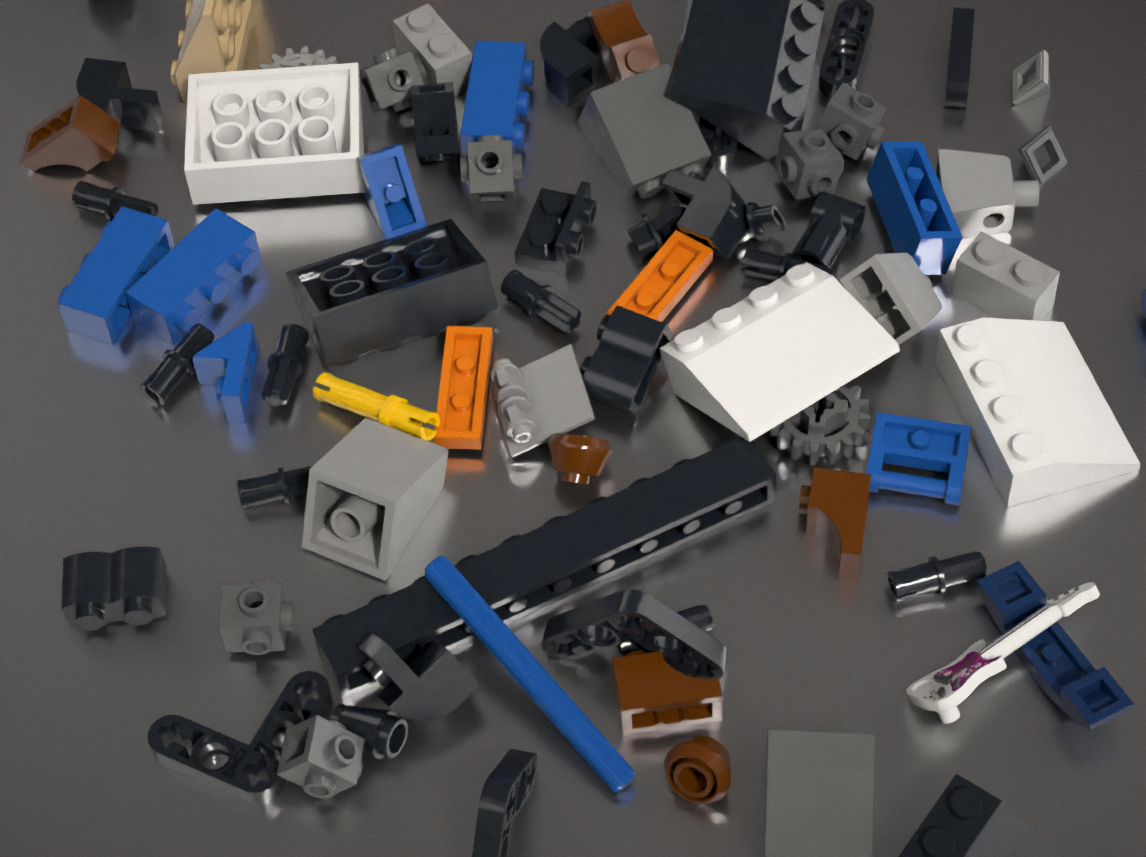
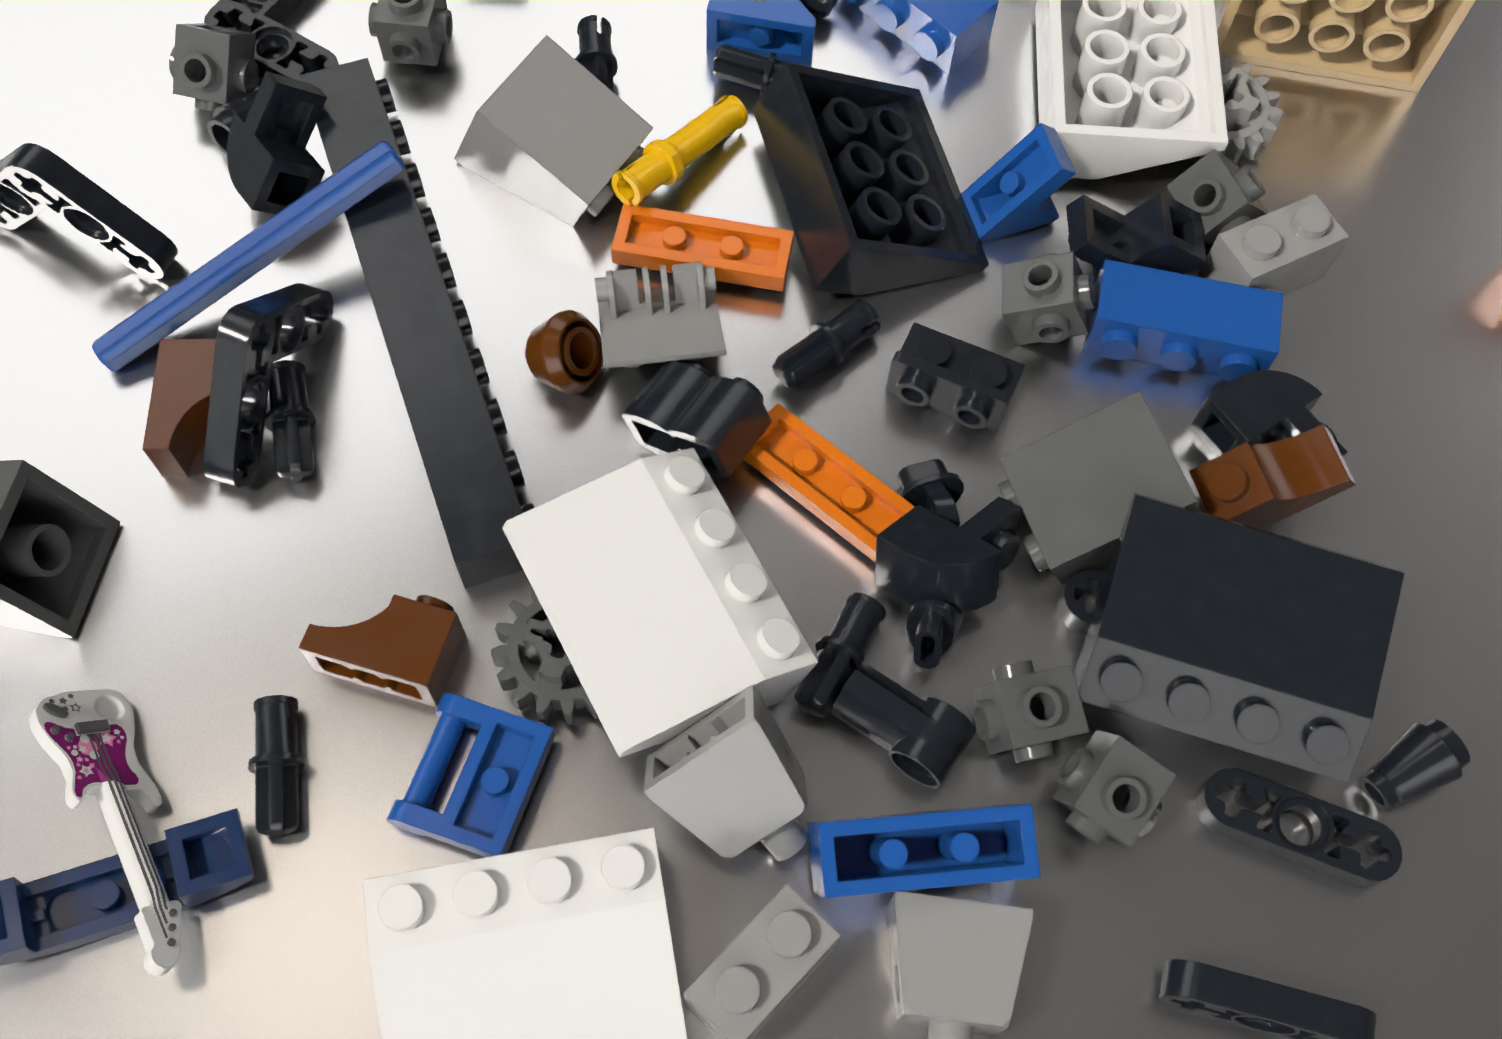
camera: 90 degrees right, 10 degrees up
reddish brown cone [664,736,731,804] -> none

